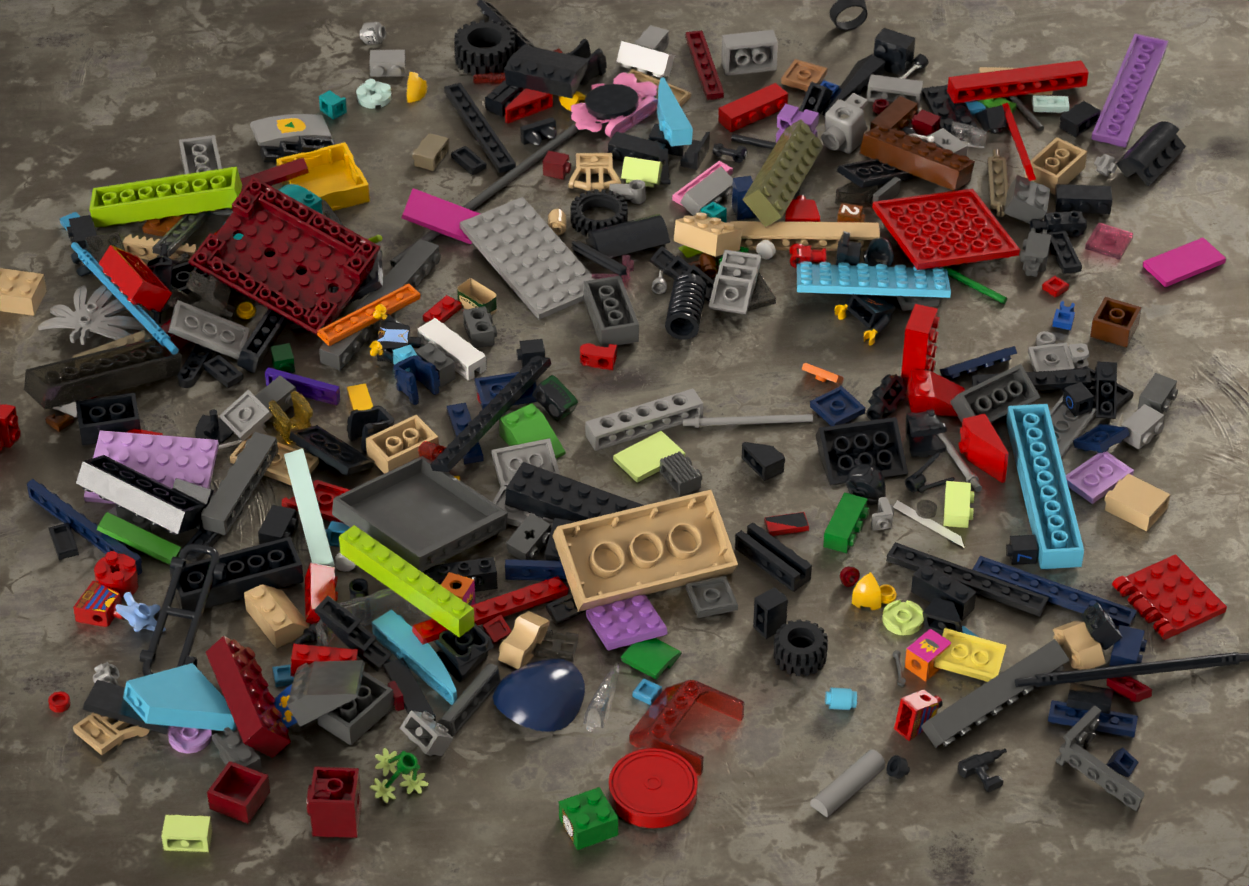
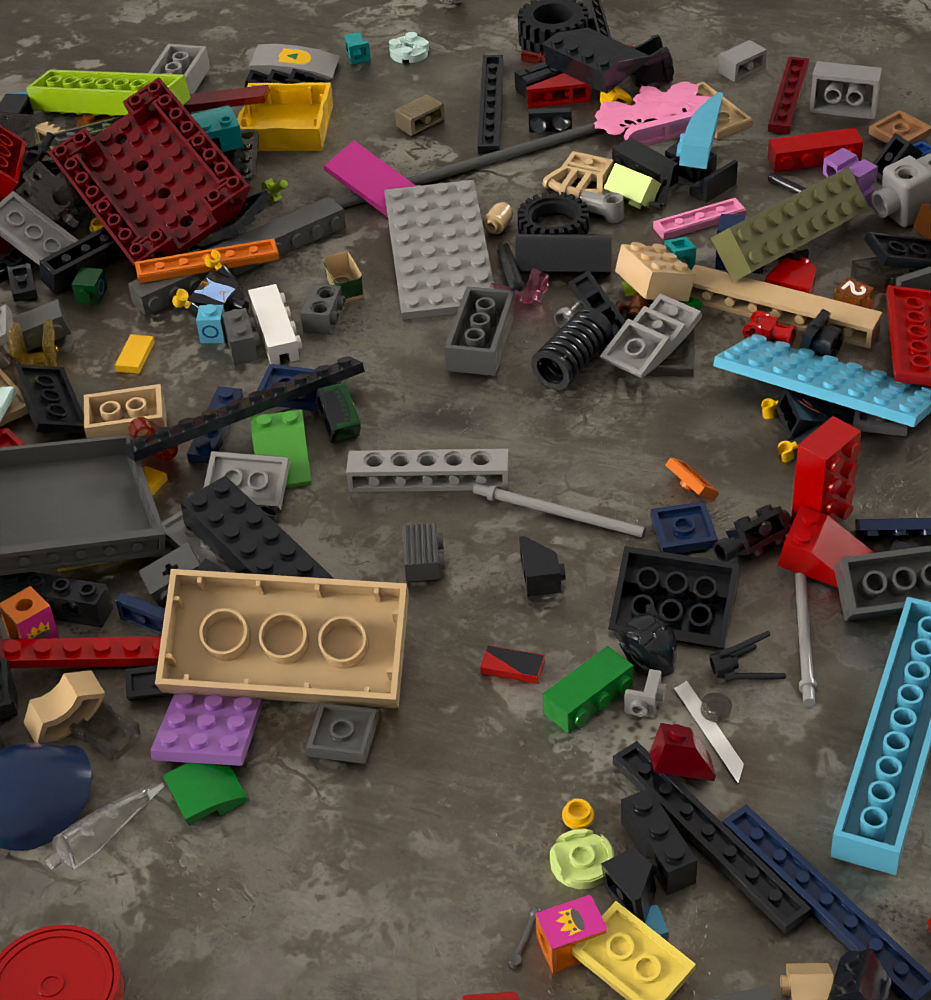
camera: 30 degrees right, 0 degrees up
dark purple plate [265,367,340,406] -> none
black piece [347,406,394,455] -> none
light grey brick [369,50,406,77] -> none
dark blue piece [393,355,440,405] -> none
yellow brick [407,72,428,103] -> none
red plate [423,295,462,323] -> none
black tile [451,146,487,175] -> none
red plate [483,615,512,644] -> none
black brick [516,339,545,368] -> none
dark red brick [543,150,572,180] -> none
red leg [580,343,617,370] -> none
black tile [585,84,639,120] -> none
yellowish green tile [613,431,685,483] -> none
white brick [616,41,675,78] -> none
clear red windscreen [629,680,744,776] -> none
dark azure tile [633,679,662,705] -> none
light grey brick [680,167,733,215] -> none
black bar [713,143,747,163] -> none
black brick [735,522,812,592] -> none
black brick [753,587,788,639] -> none
white tile [756,240,776,260] -> none
black tyre [774,619,828,676] -> none
medium azure brick [825,687,857,710] -> none
dark red plate [840,566,860,587] -> none
yellow brick [852,572,882,610] -> none
black hair [863,237,894,267] -> none
black piece [905,409,947,458] -> none
yellowish green brick [943,481,974,528] -> none
red slope [958,414,1009,483] -> none
black brick [1006,535,1038,565] -> none
none -> dark red slope [650,723,716,781]

